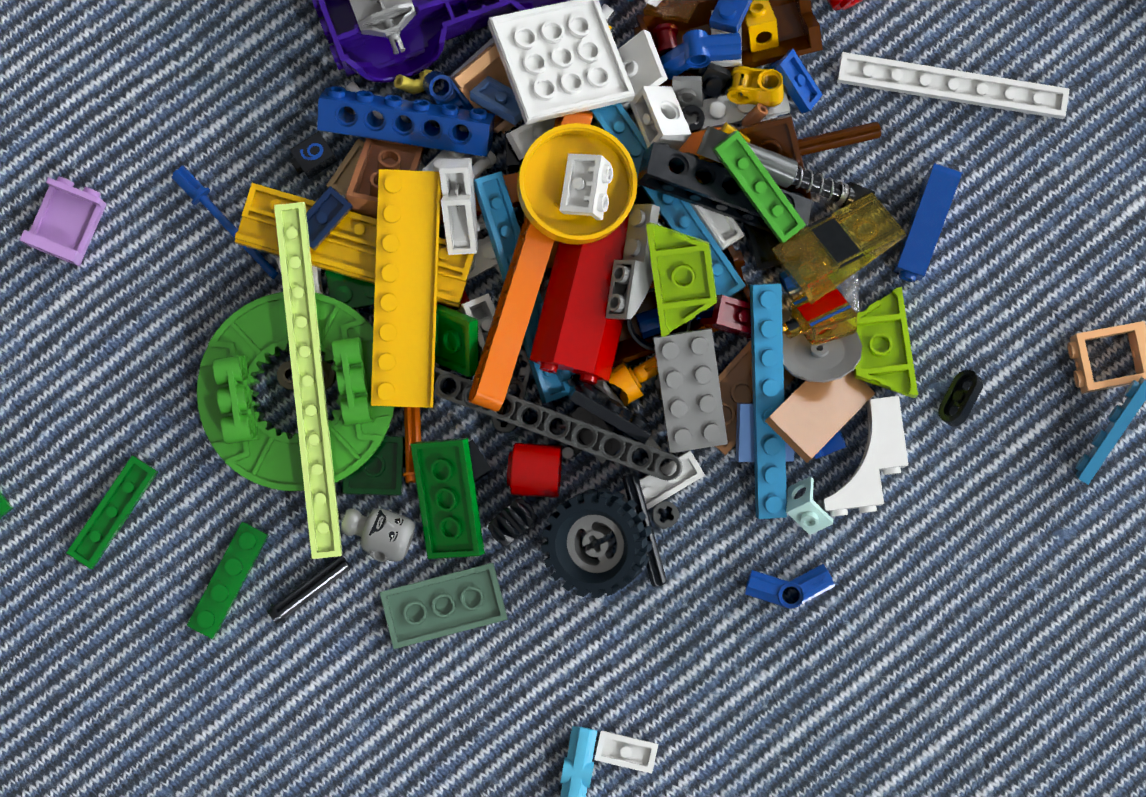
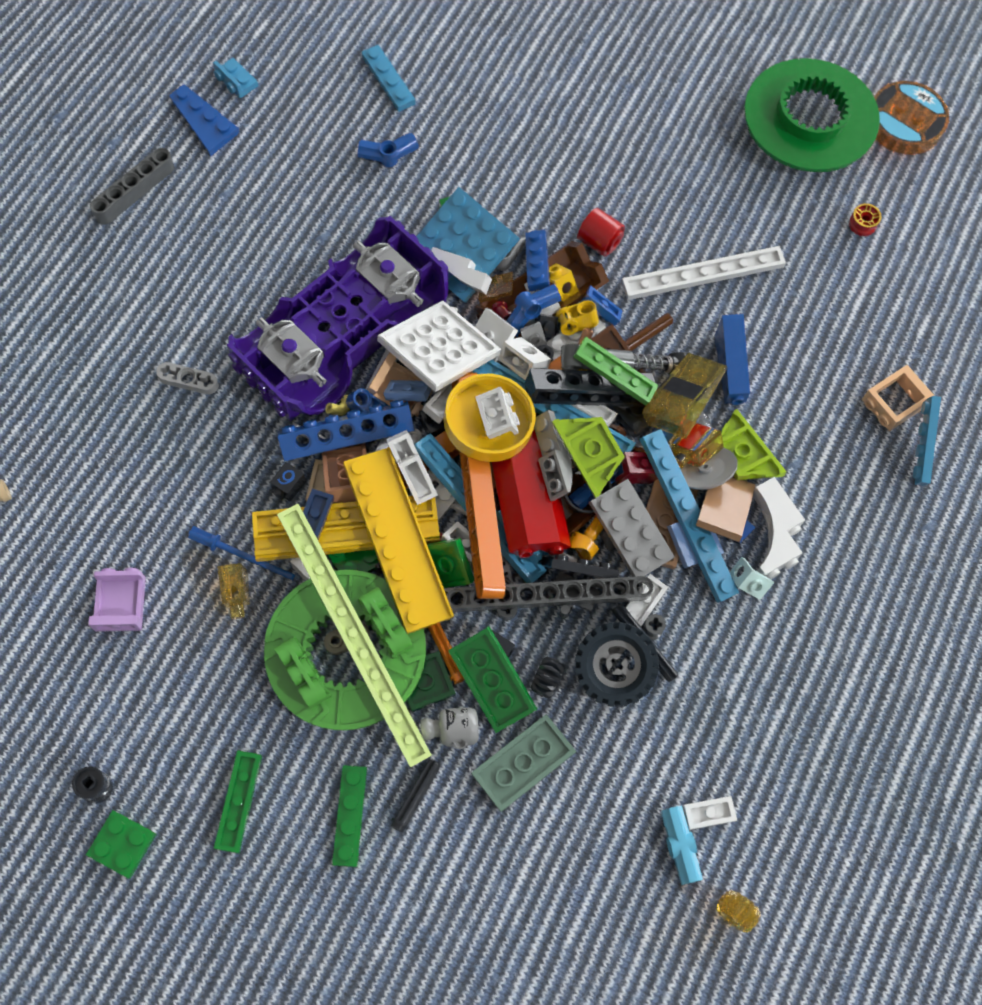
camera: 30 degrees left, 15 degrees down
red piece [507,443,562,498] -> none
blue piece [744,564,835,609] -> none
black plate [938,370,983,426] -> none
none -> clear yellow torso [217,563,250,619]

